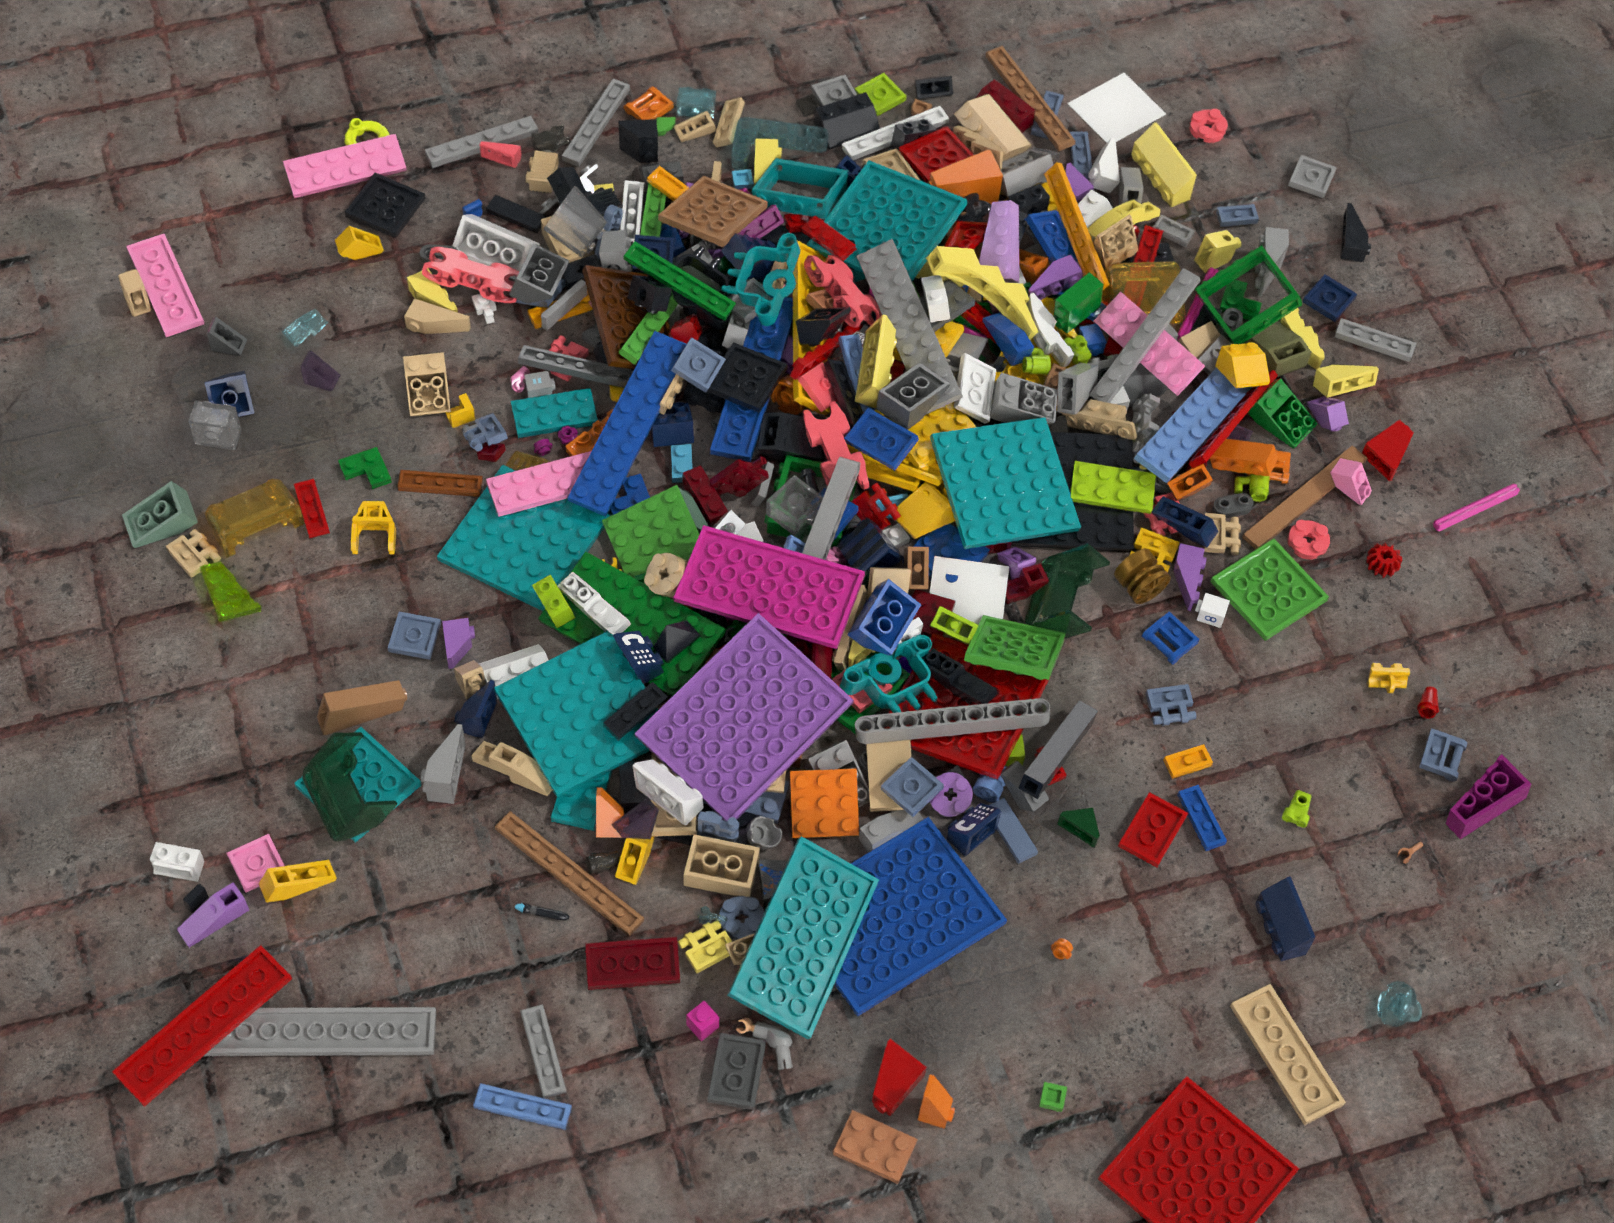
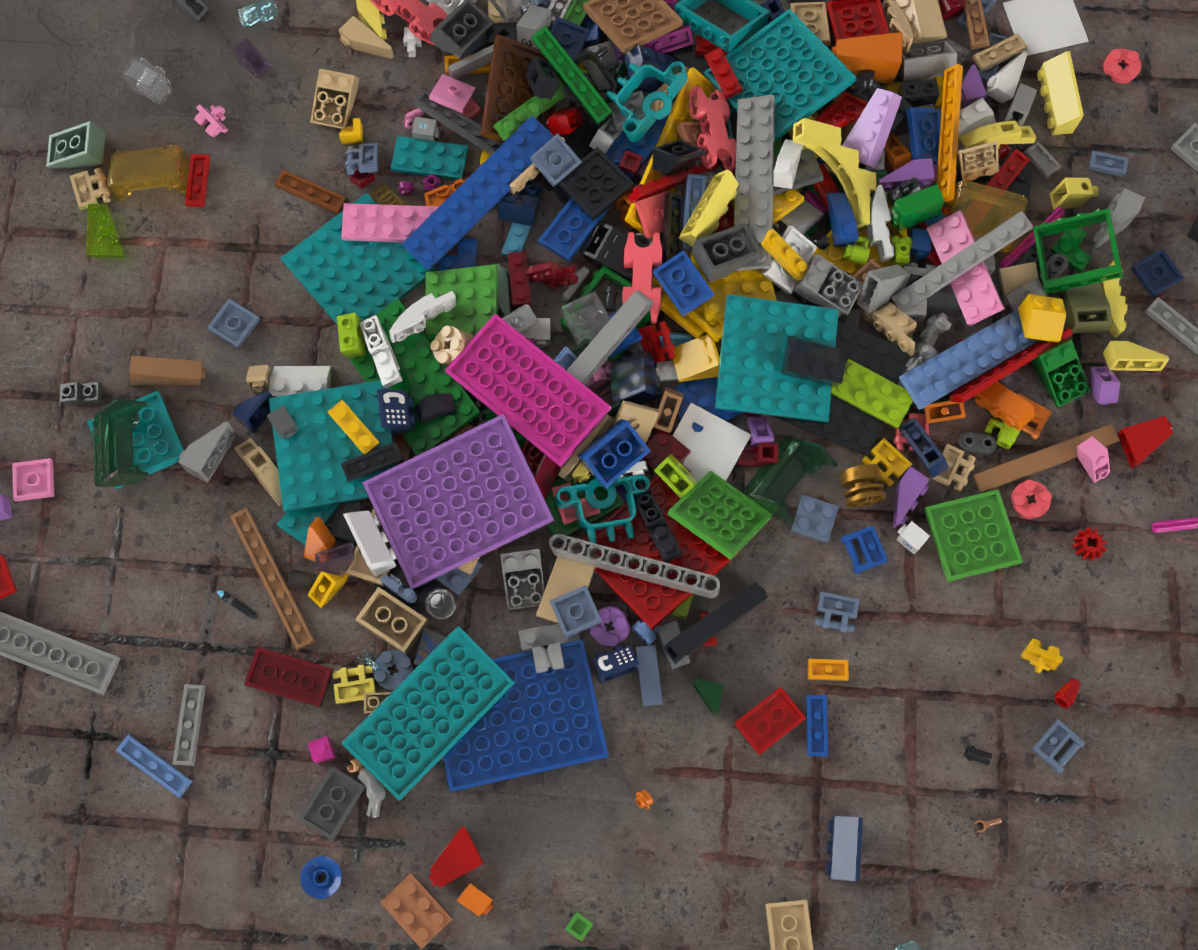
camera: 25 degrees right, 15 degrees up
dark blue slope [204,371,255,422] -> none
yellow slope [259,860,337,903] -> none
green plate [338,447,392,489] -> none
yellow piece [351,501,396,555] -> none
medium lavender slope [442,618,475,669] -> none
orange plate [790,768,859,838] -> none
lime plate [1281,790,1311,828] -> none
magenta wedge [1446,754,1532,839] -> none
none -> dark grey slope [60,382,102,404]
none -> bright pink hips [194,104,228,138]
none -> dark grey brick [267,405,299,439]
none -> blue dish [300,856,342,899]
none -> yellow plate [328,400,380,454]
none -> white slope [389,291,456,343]
none -> bright pink plate [429,74,476,113]
none -> light grey wheel [532,642,564,673]
none -> dark red plate [619,150,643,175]
none -> yellow plate [761,229,809,281]
none -> black slope [781,337,846,387]
none -> sand blue plate [790,495,839,544]
none -> black hips [887,177,923,206]
none -> black pin [964,745,992,766]
none -> tan tile [972,33,1028,72]

